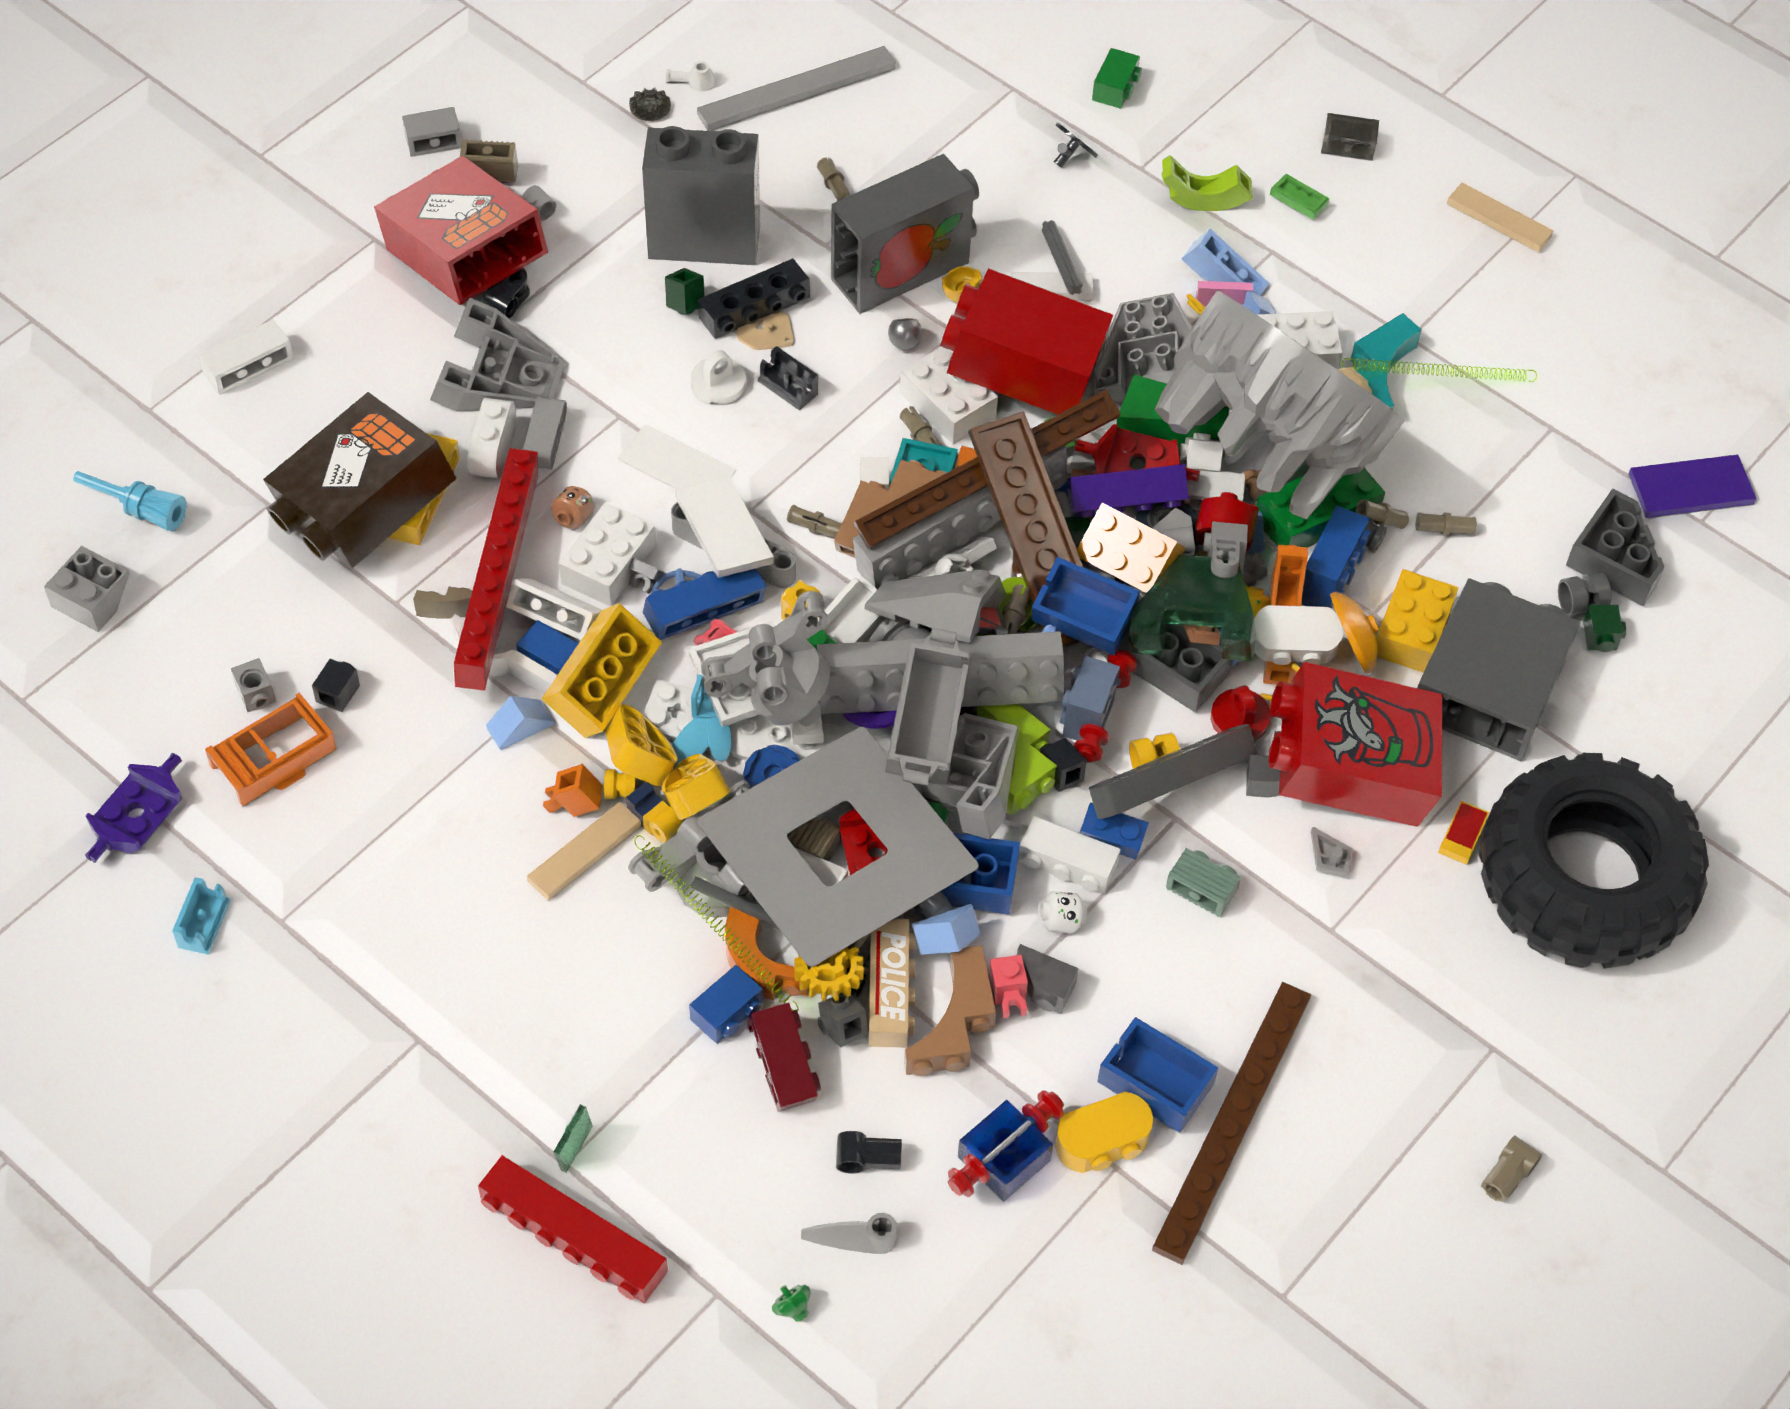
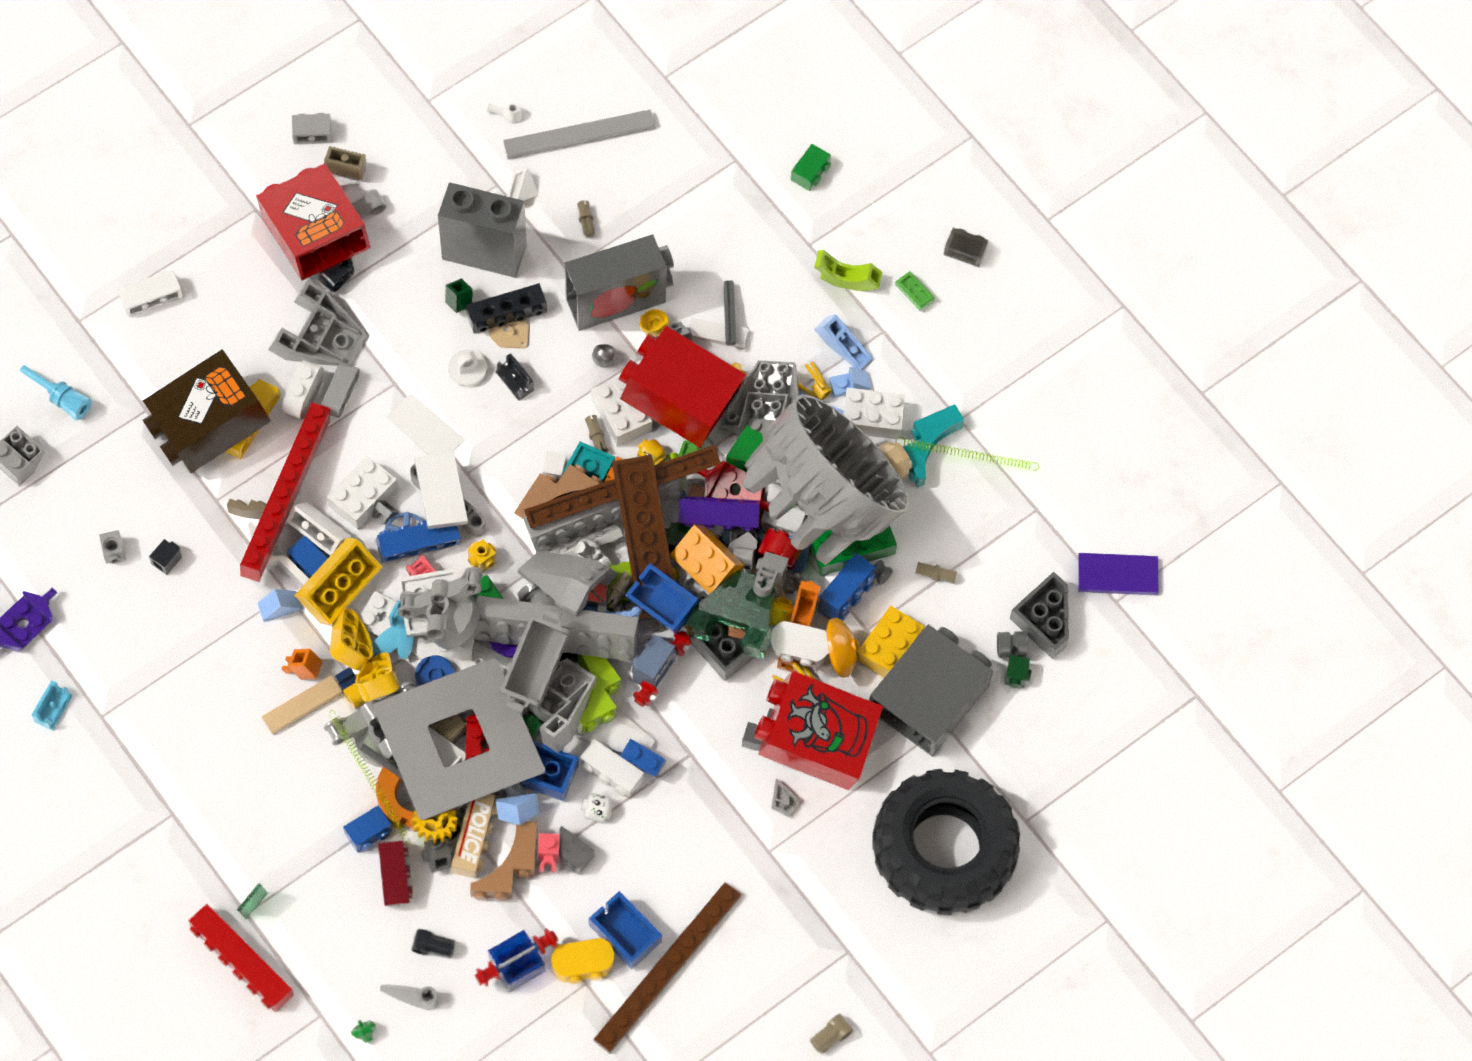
camera: 10 degrees right, 10 degrees up
orange piece [205,692,337,807] -> none
nougat head [551,486,594,529] -> none
yellow wheel [604,769,638,800] -> none
clear smoke gear [629,87,671,121] -> none
dark tan pin [787,504,842,538] -> none
white piece [818,577,898,643] -> none
black brick [1040,738,1087,792] -> none
black shield [1053,122,1098,168] -> none
dark grey beam [1089,724,1258,819] -> none
yellow wheel [1129,732,1180,769] -> none
sand green brick [1166,848,1241,917] -> none
bright pink tile [1195,281,1253,307] -> none
red tile [1210,685,1271,741] -> none
dark tan pin [1356,499,1409,529] -> none
red tile [1438,801,1490,865] -> none
tan tile [1447,182,1554,253] -> none

